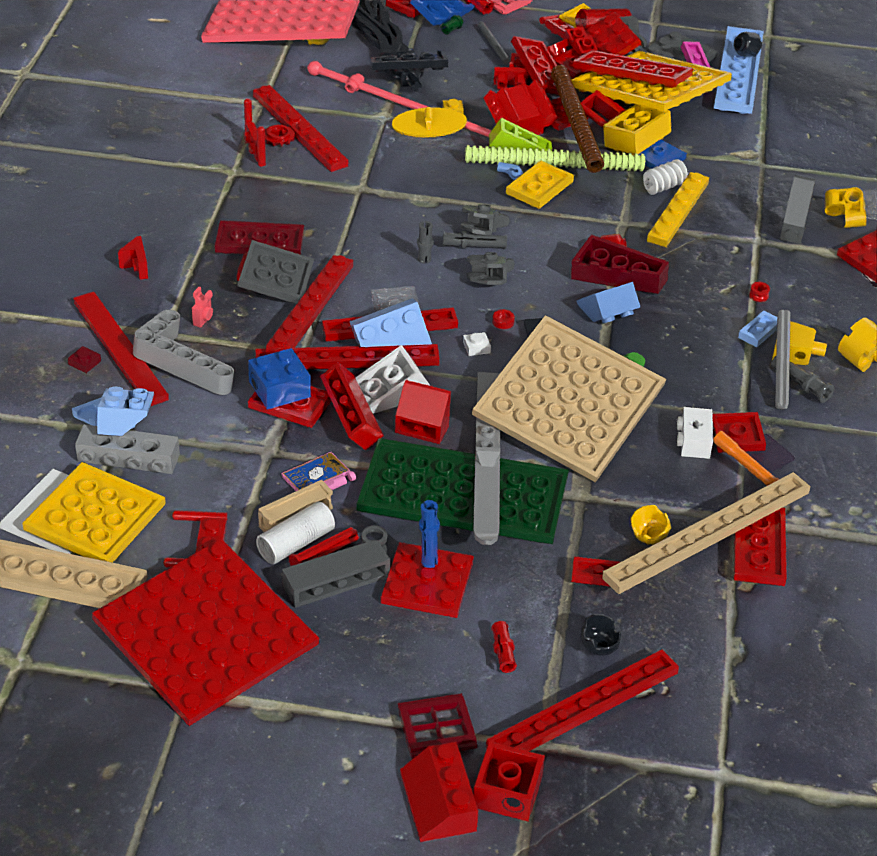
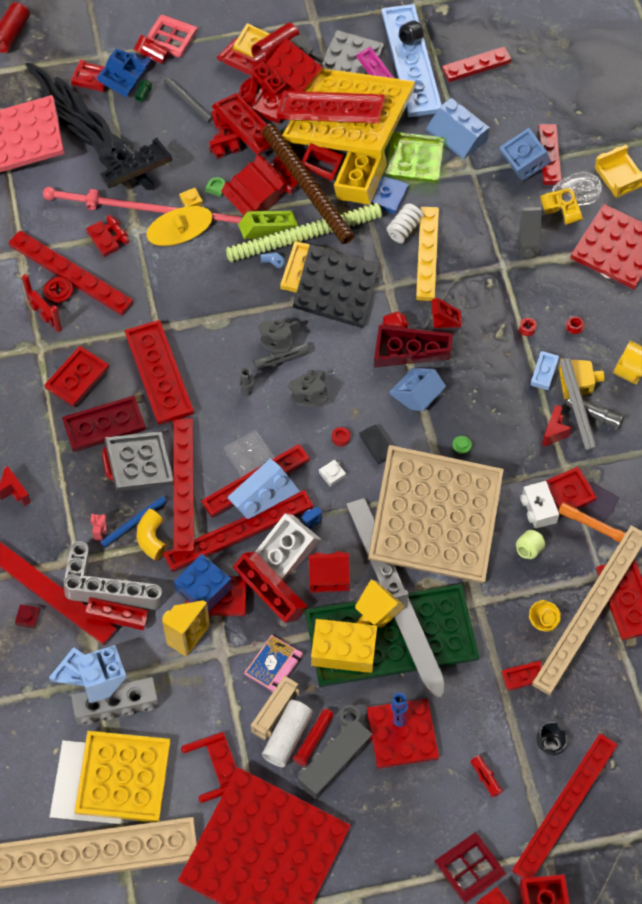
camera: 20 degrees left, 20 degrees up
none -> red plate [44,346,110,407]
none -> red plate [85,597,149,631]
none -> red plate [86,215,130,257]
none -> blue bar [100,496,167,548]
none -> red plate [124,320,194,425]
none -> yellow cylinder [136,509,167,561]
none -> yellow slope [162,600,210,657]
none -> bright green tile [205,177,225,197]
none -> black plate [292,244,379,329]
none -> blue plate [302,506,322,529]
none -> yellow brick [311,619,377,673]
none -> yellow torso [355,579,405,628]
none -> clear neon green plate [386,132,444,184]
none -> medium blue slope [426,98,489,159]
none -> red slope [431,297,462,328]
none -> plate [442,47,511,82]
none -> medium blue piece [499,128,551,181]
none -> yellowish green head [516,530,545,559]
none -> plate [538,124,561,185]
none -> red slope [542,405,571,446]
none -> red plate [566,316,584,334]

